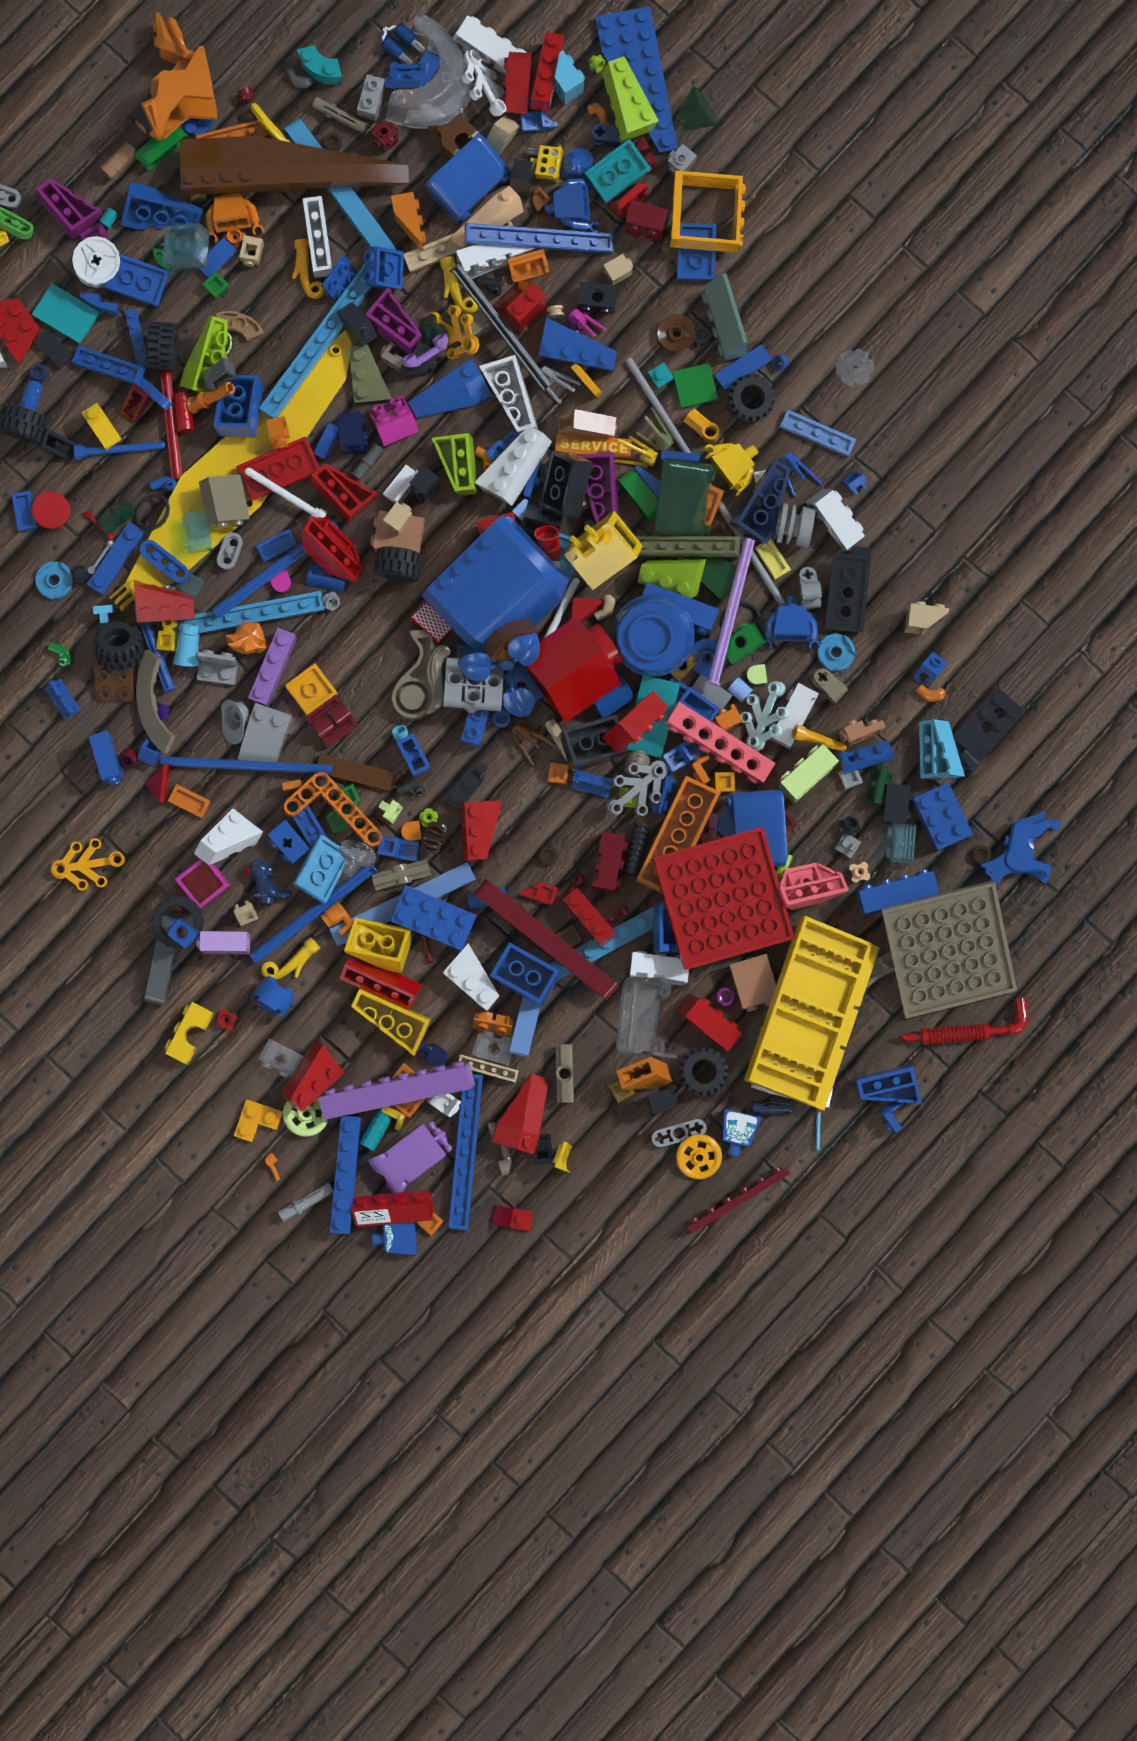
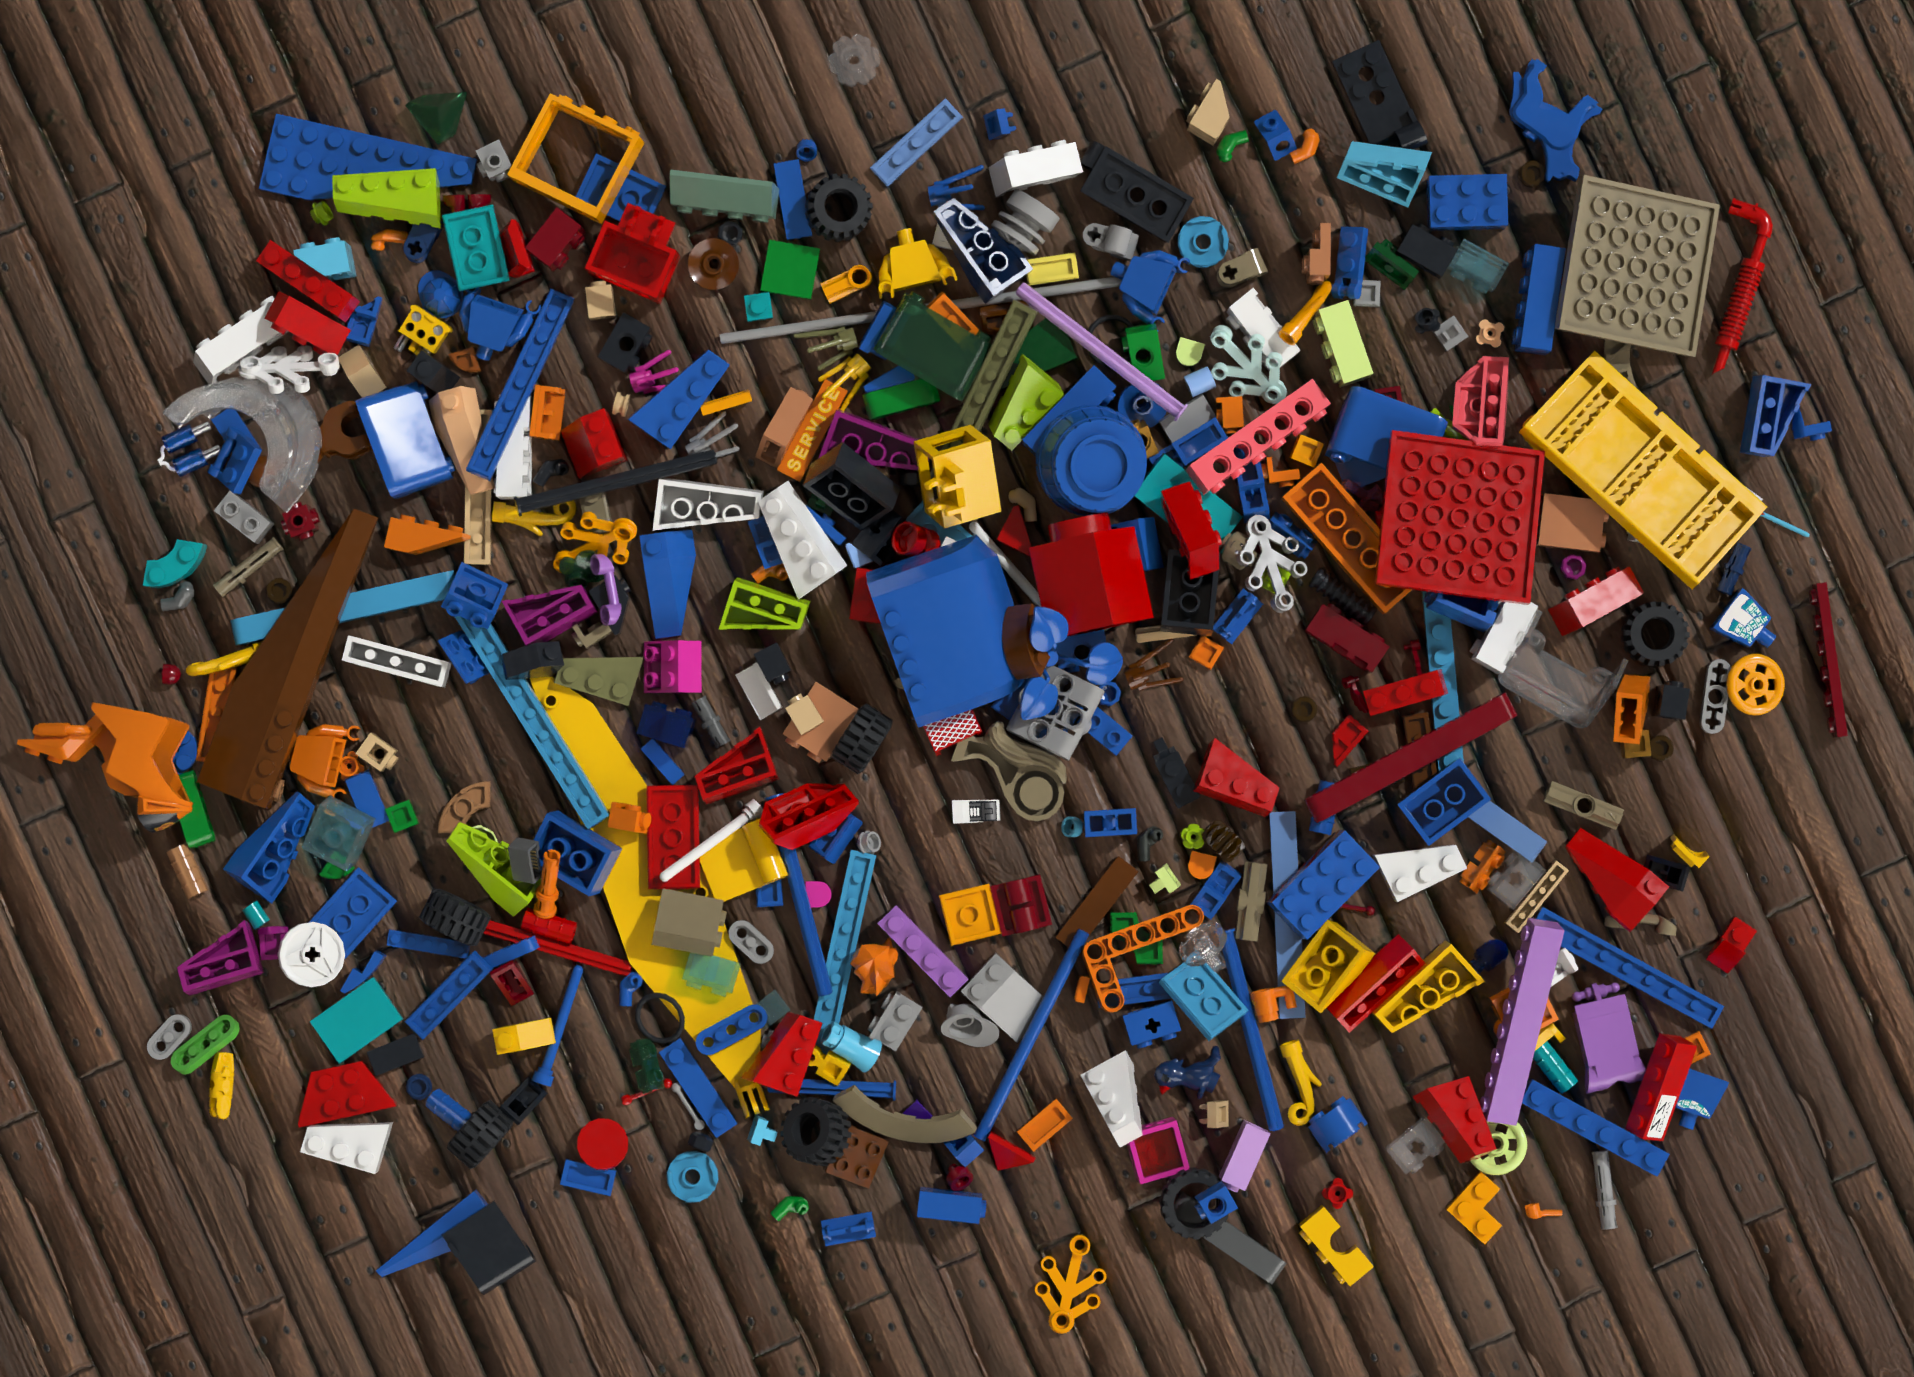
camera: 60 degrees left, 5 degrees up
light orange plant [292,239,325,299] -> none
none -> red piece [585,203,680,305]
none -> yellow door [700,819,788,902]
none -> leg [952,800,1000,824]
none -> green arm [1216,130,1249,162]

